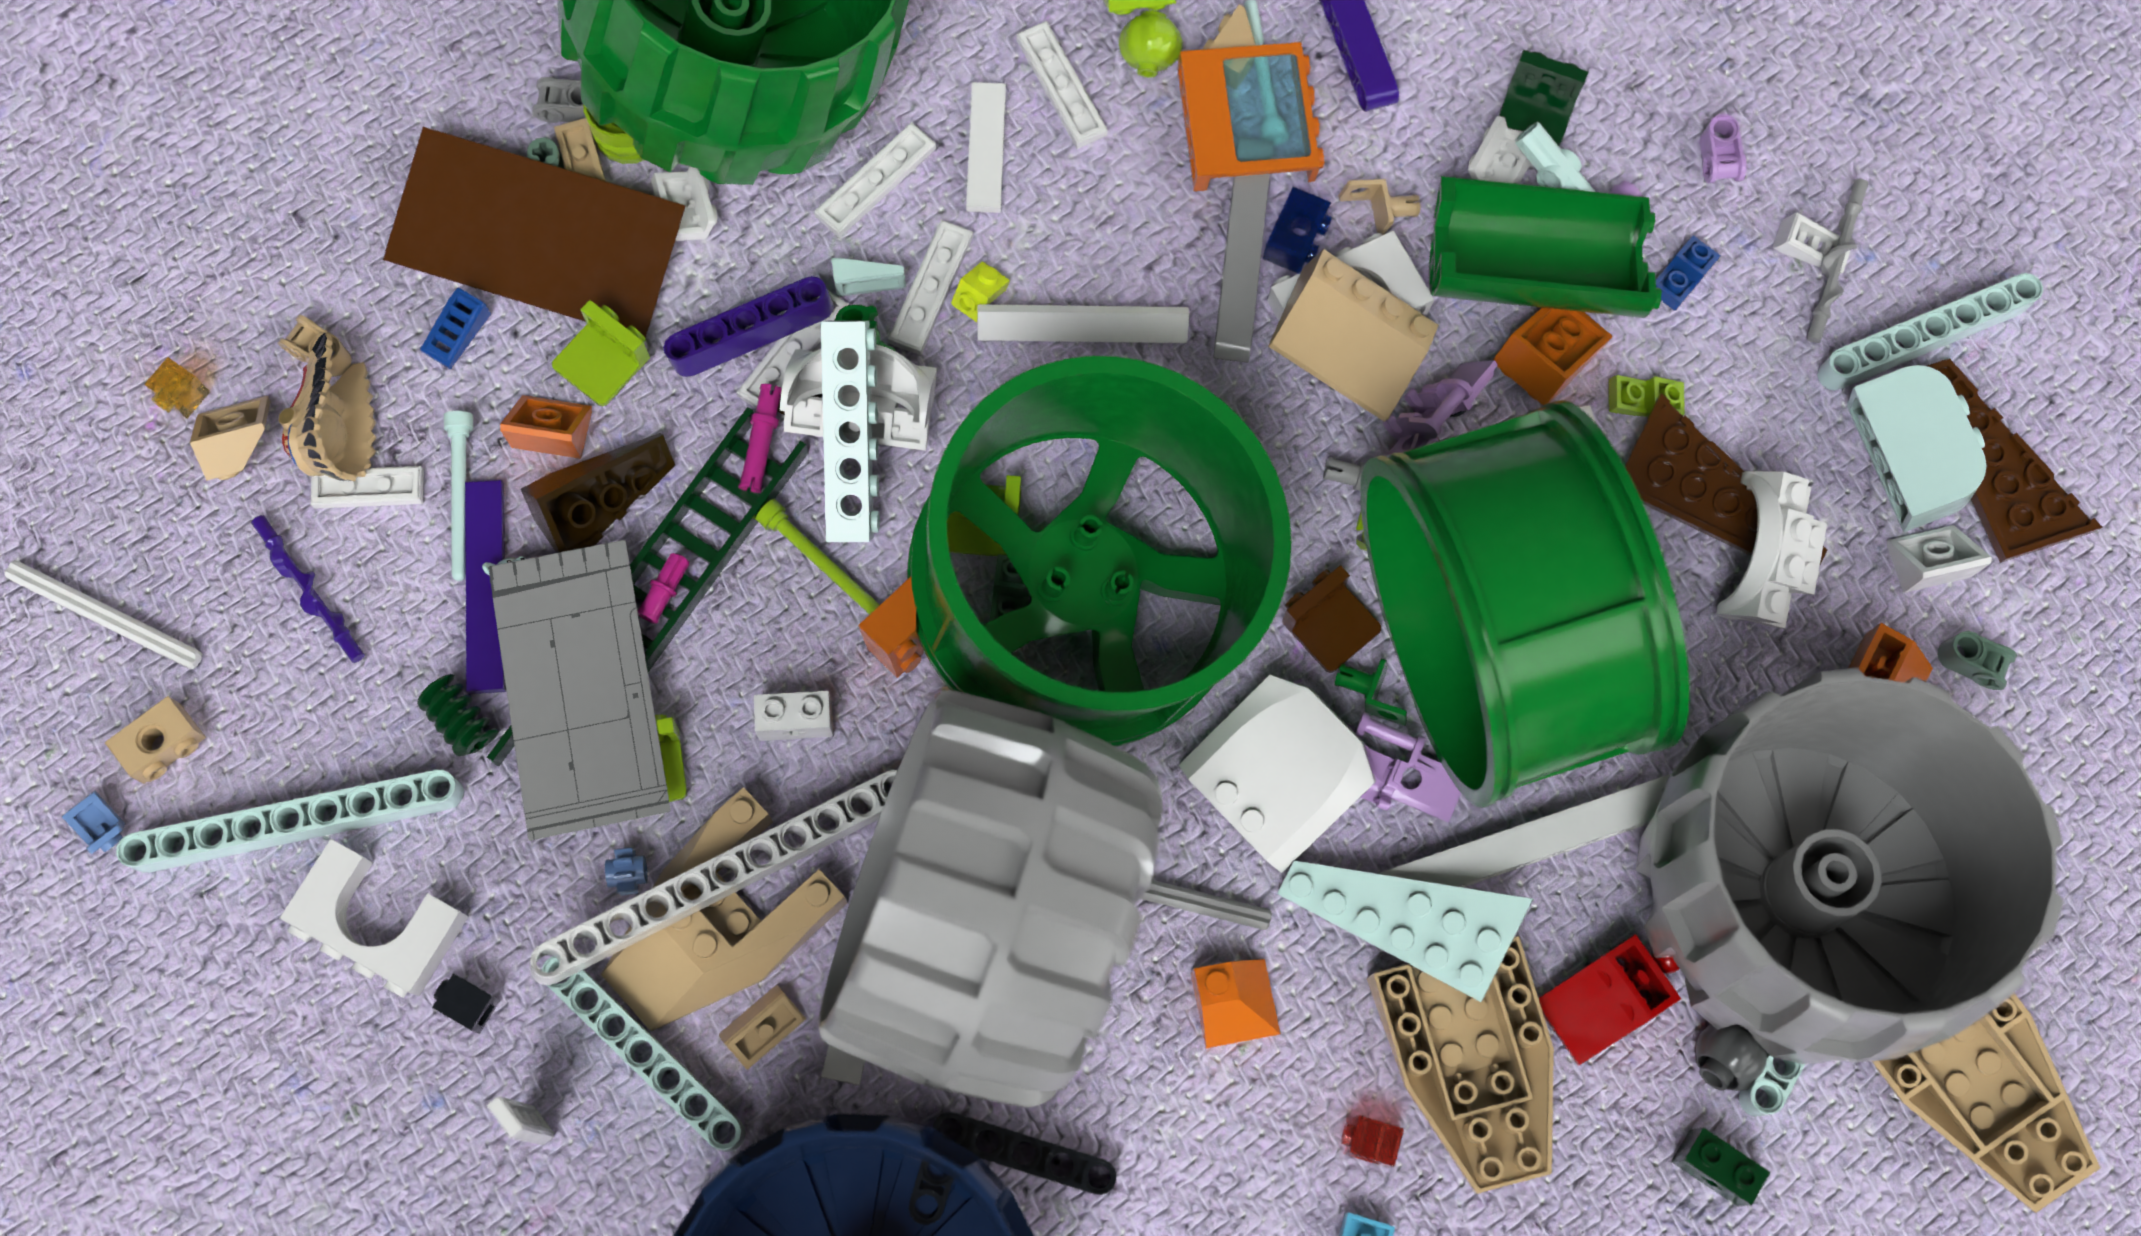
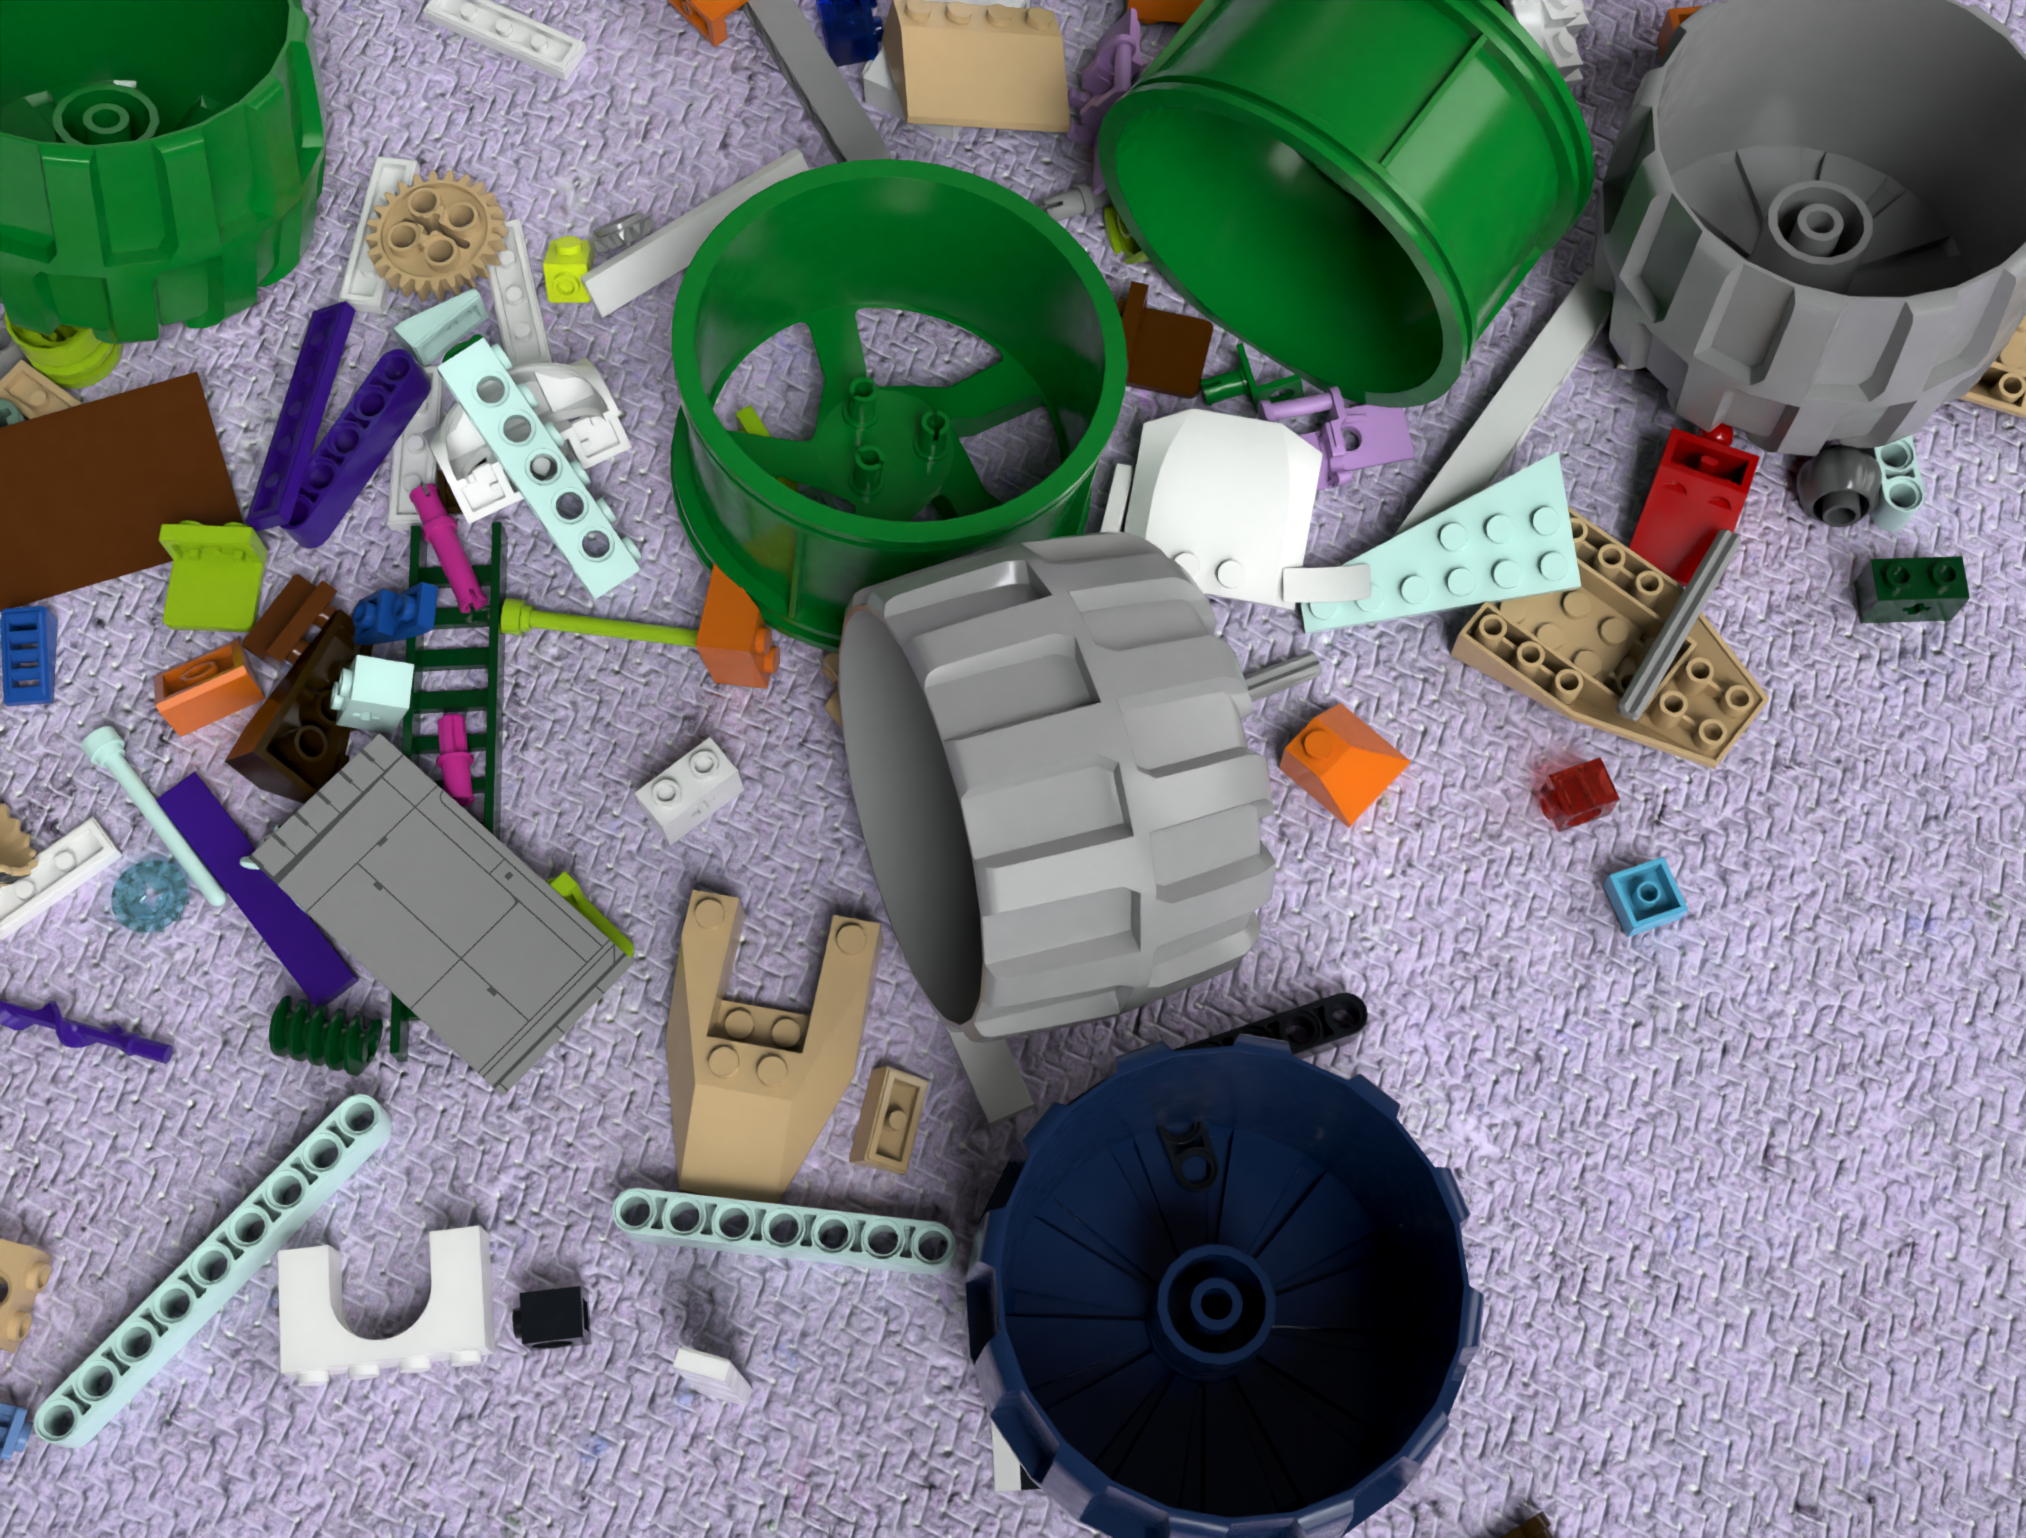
camera: 30 degrees left, 5 degrees down
white beam [530,769,898,985] -> none
medium blue gear [605,847,648,896] -> none
white bracket [651,167,717,241] -> none
white tile [966,82,1006,213] -> none
none -> clear light blue gear [111,860,190,935]
none -> reddish brown bracket [242,574,338,672]
none -> dark purple tile [245,301,356,532]
none -> light aqua brick [330,655,414,734]
none -> blue slope [352,582,438,645]
none -> tan gear [365,170,508,302]
none -> light grey gear [588,211,656,252]
none -> white tile [1100,463,1134,533]
none -> white sticker [1283,564,1372,603]
none -> light grey axle [1616,529,1741,721]

